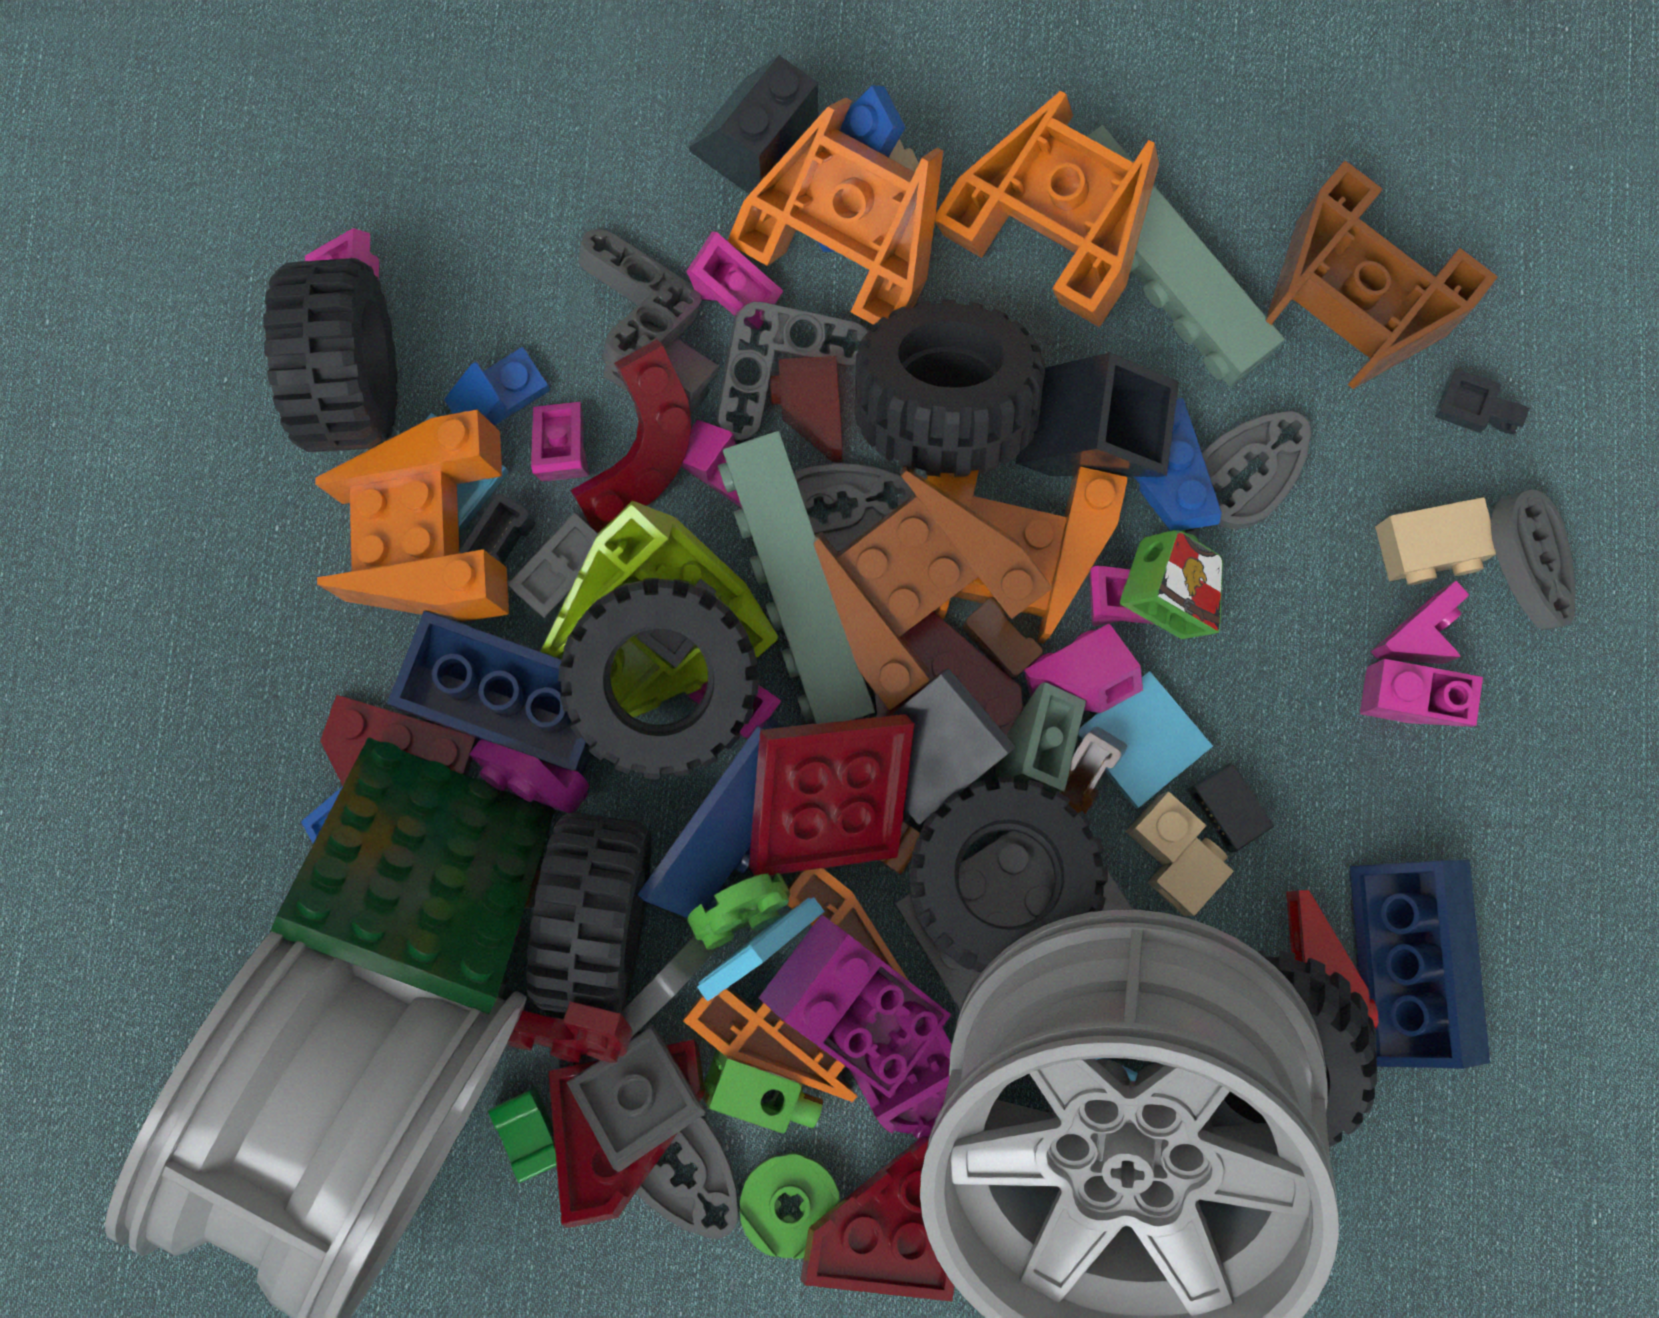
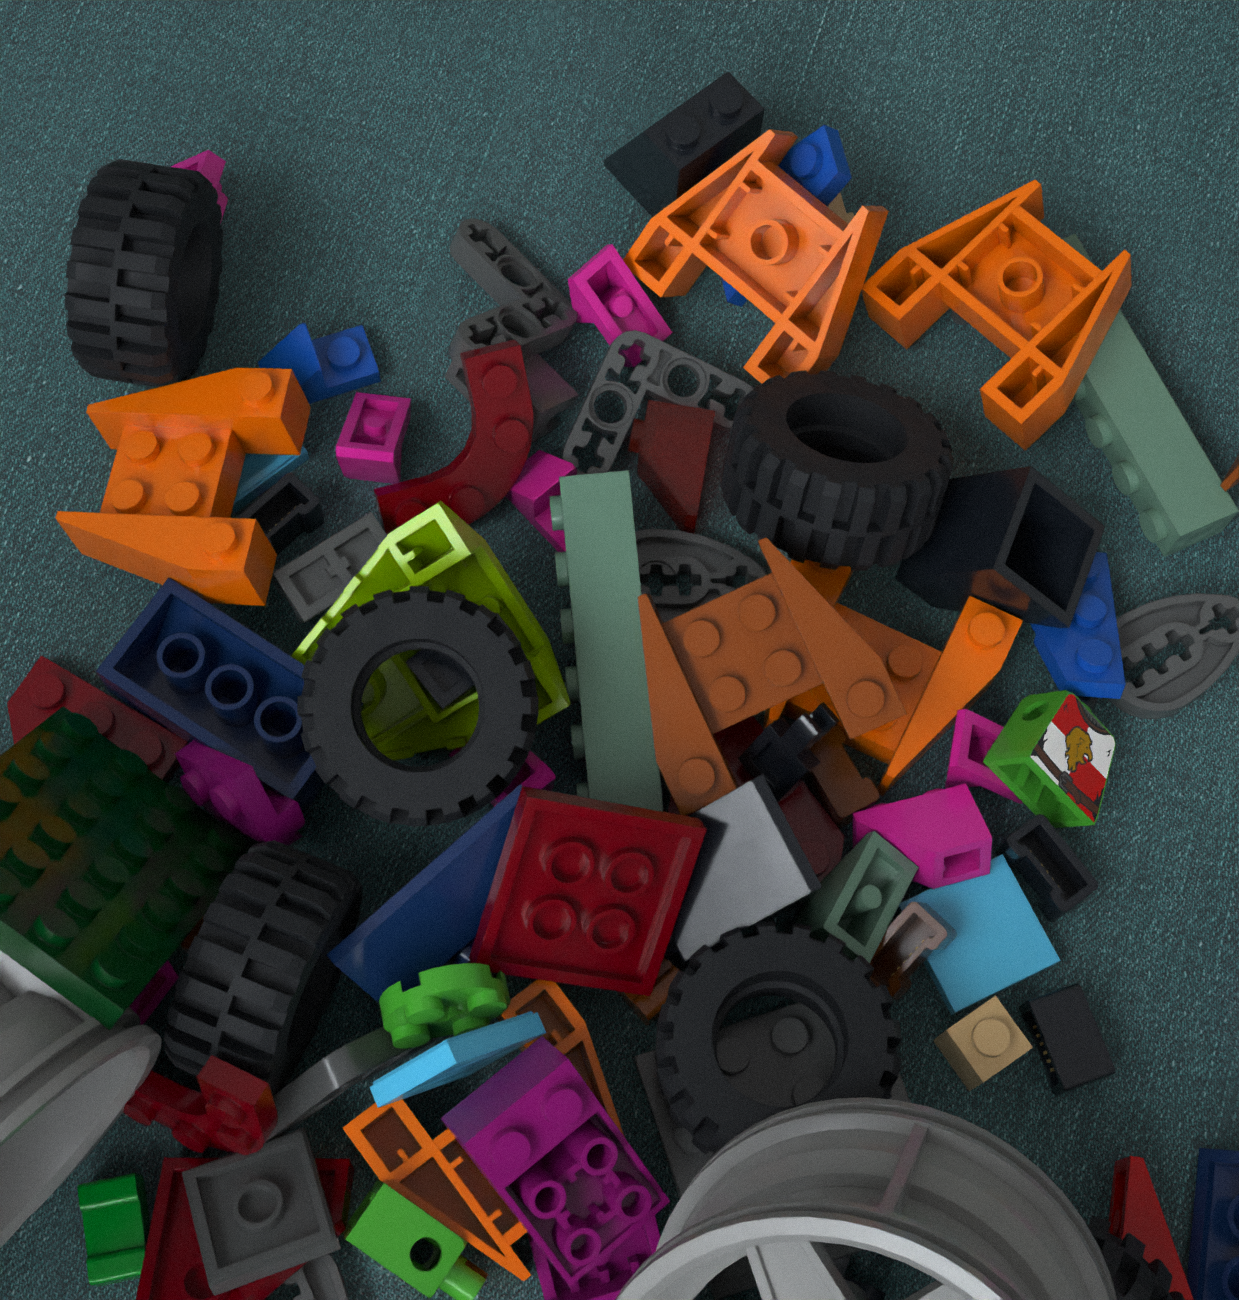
camera: 10 degrees right, 10 degrees down
tan brick [1147,837,1234,916] -> none
none -> black plate [738,702,839,803]
none -> black piece [996,814,1098,922]

